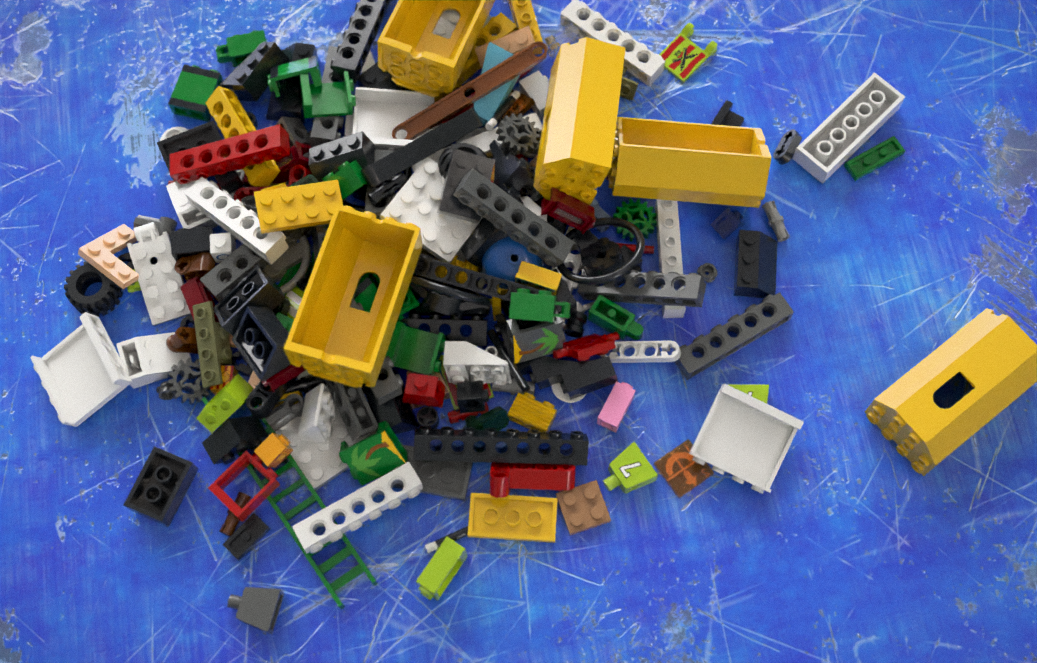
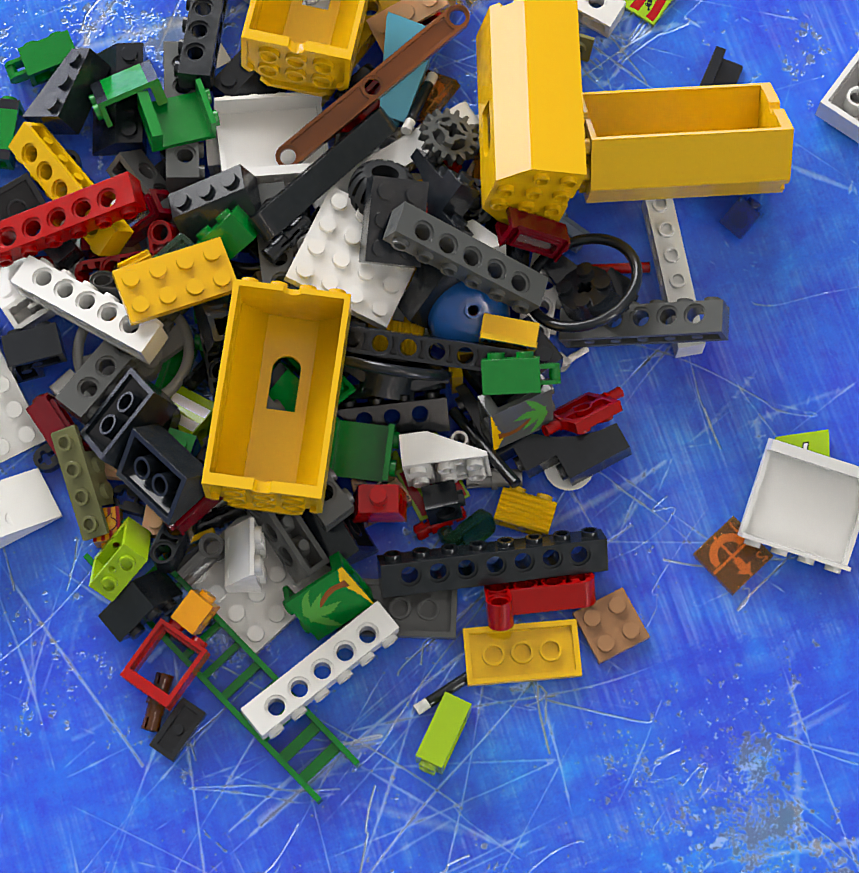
camera: 10 degrees left, 5 degrees up
black brick [123,446,198,527] -> none
dark grey plate [156,381,176,400] -> none
reddish brown piece [166,327,198,354] -> none
dark grey gear [166,358,210,404] -> none
reddish brown piece [174,252,215,281] -> none
white brick [210,232,236,263] -> none
dark grey torso [227,587,284,634] -> none
black wheel [417,406,439,429] -> none
white brick [519,70,549,119] -> none
black wheel [563,311,588,338] -> none
green brick [588,294,643,340] -> none
bright pink brick [597,381,636,433] -> none
white beam [600,341,681,363] -> none
lime torso [602,442,658,494] -> none
green gear [613,198,657,242] -> none
dark grey brick [675,292,794,380] -> none
dark grey plate [697,263,717,283] -> none
black slope [734,230,777,298] -> none
light grey pin [762,201,790,242] -> none
black beam [773,129,802,165] -> none

